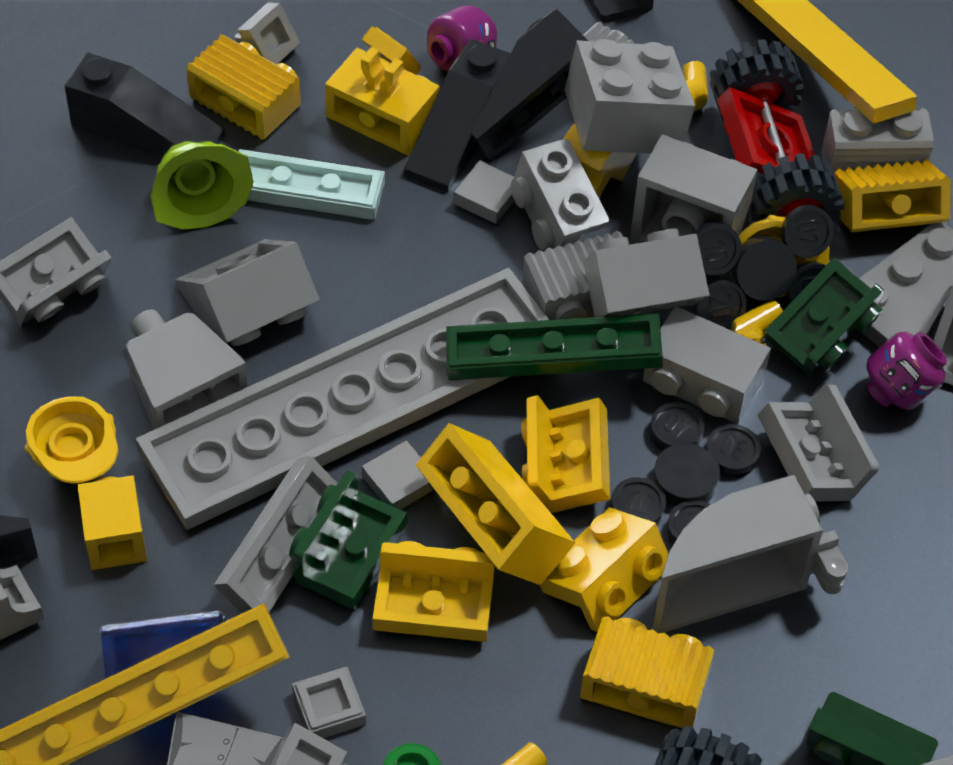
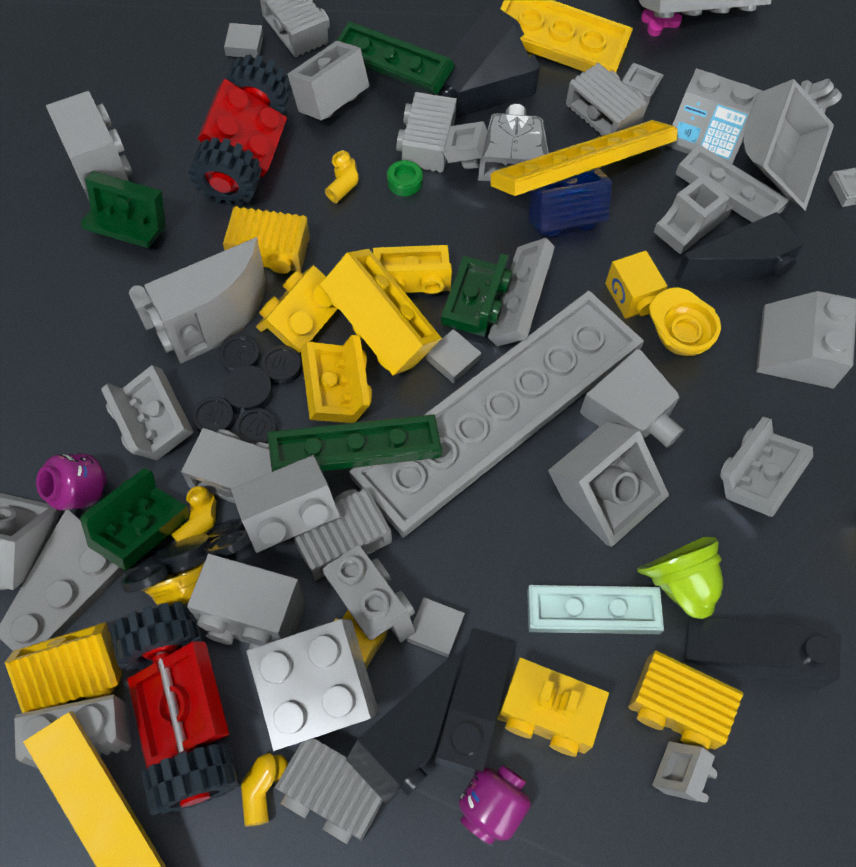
camera: 170 degrees right, 10 degrees up
light grey tile [292,666,366,738] -> none
yellow tile [362,26,421,75] -> none

